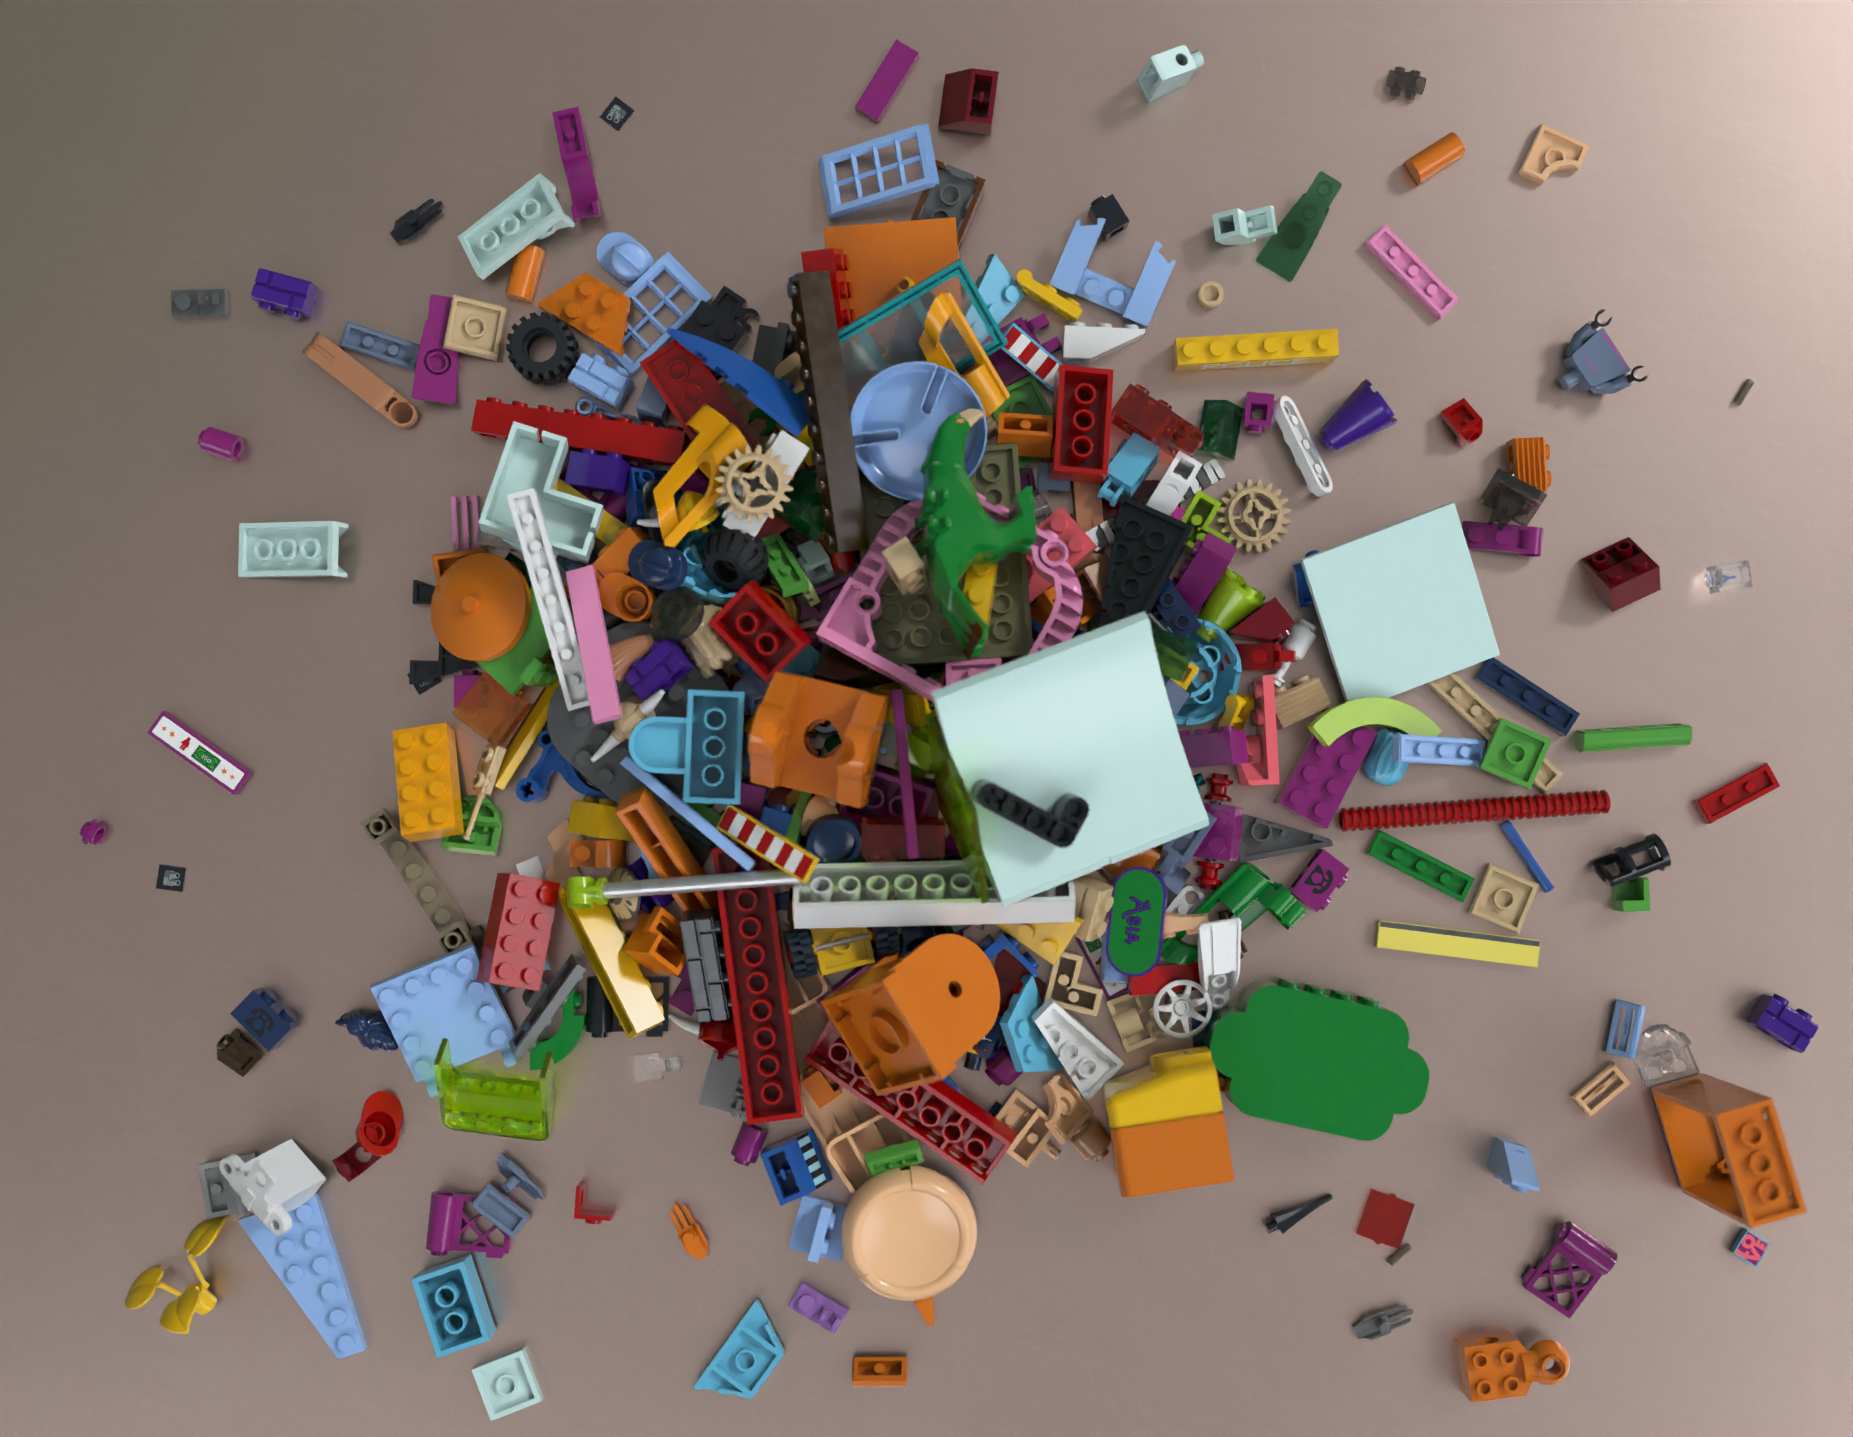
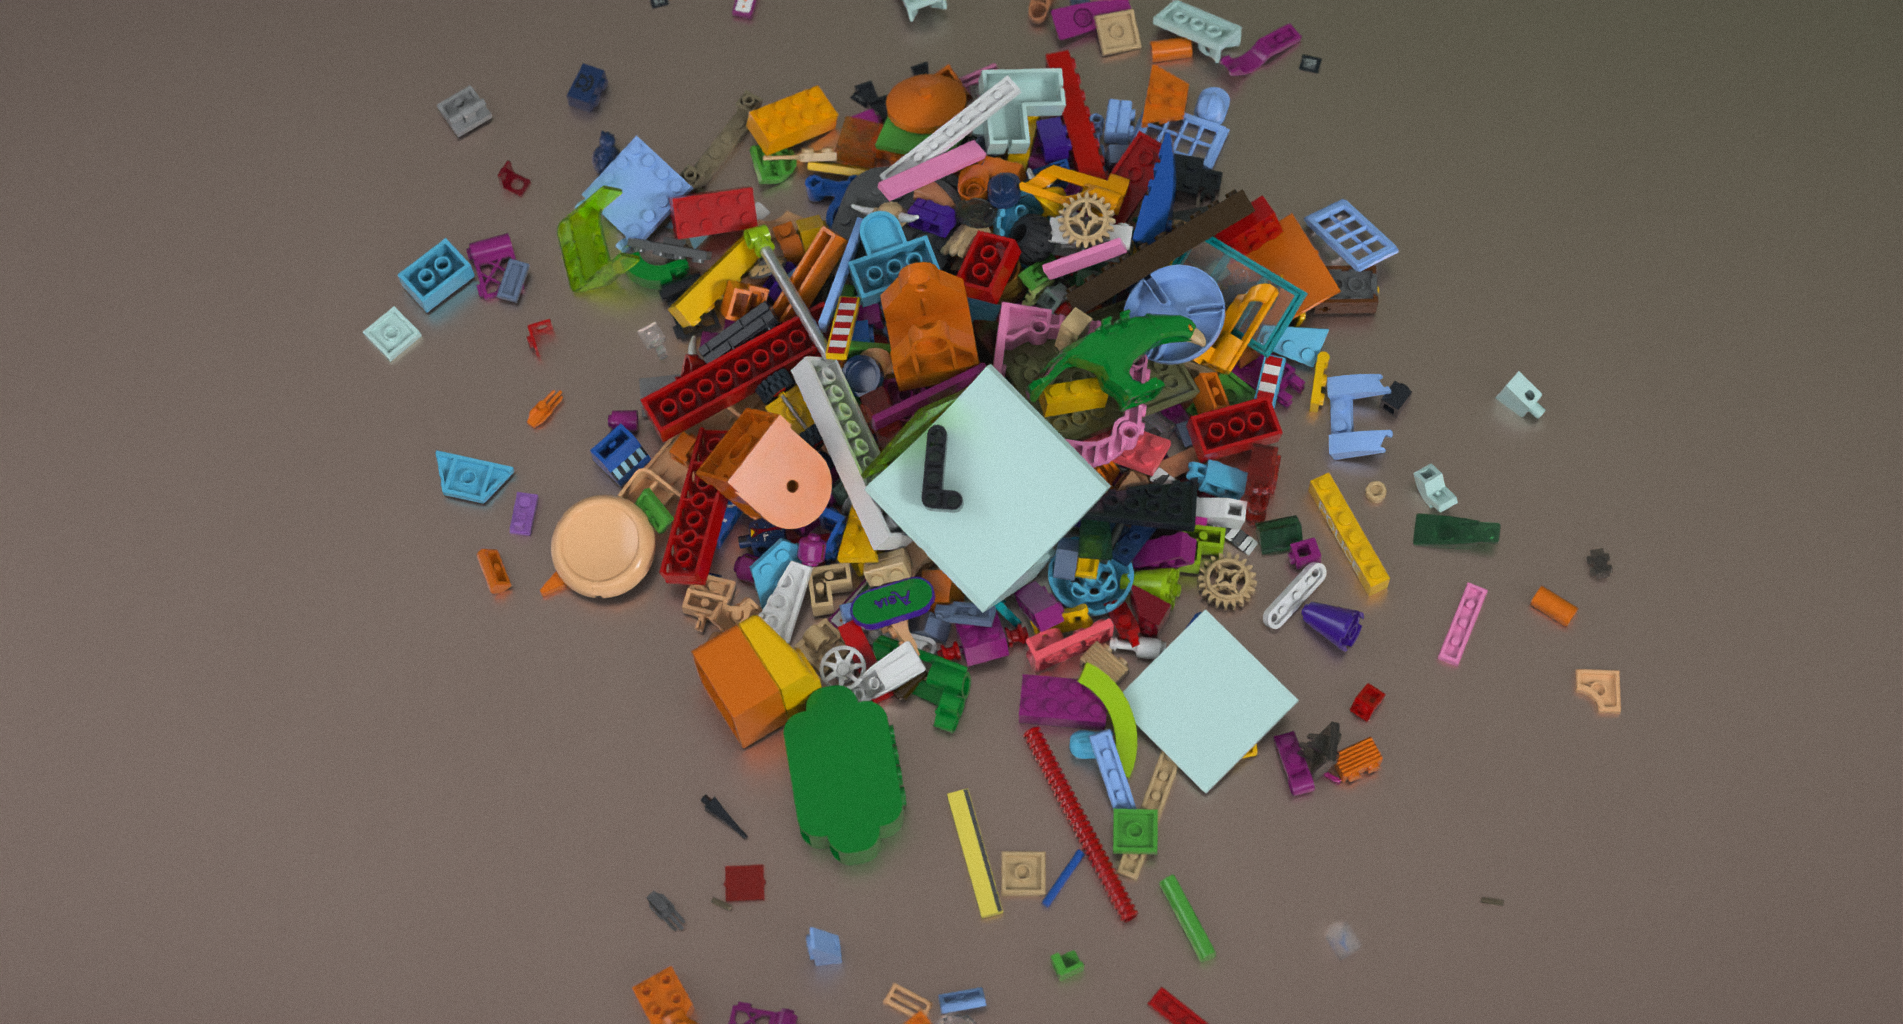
camera: 70 degrees right, 20 degrees down
yellow plant [125,1216,229,1334] -> none
dark brown bracket [216,1029,262,1077] -> none
white piece [219,1139,326,1235] -> none
light blue wing [237,1193,367,1359] -> none
red piece [355,1091,402,1156] -> none
sand blue piece [495,1154,544,1200] -> none
black tyre [506,312,579,385] -> none
bright green plate [518,657,559,687] -> none
light blue bracket [788,1194,847,1263] -> none
magenta tile [855,39,919,123] -> none
dark red slope [938,68,999,135] -> none
white slope [1062,322,1145,364] -> none
dark grey wing [1238,814,1333,863] -> none
magenta brick [1287,848,1349,912] -> none
green tile [1365,829,1475,903] -> none
dark blue tile [1473,657,1580,736] -> none
sand blue torso [1558,309,1649,394] -> none
dark red slope [1581,537,1661,612] -> none
black piece [1593,833,1671,886] -> none
none -> magenta head [797,533,827,566]
none -> bright pink tile [1042,238,1128,280]

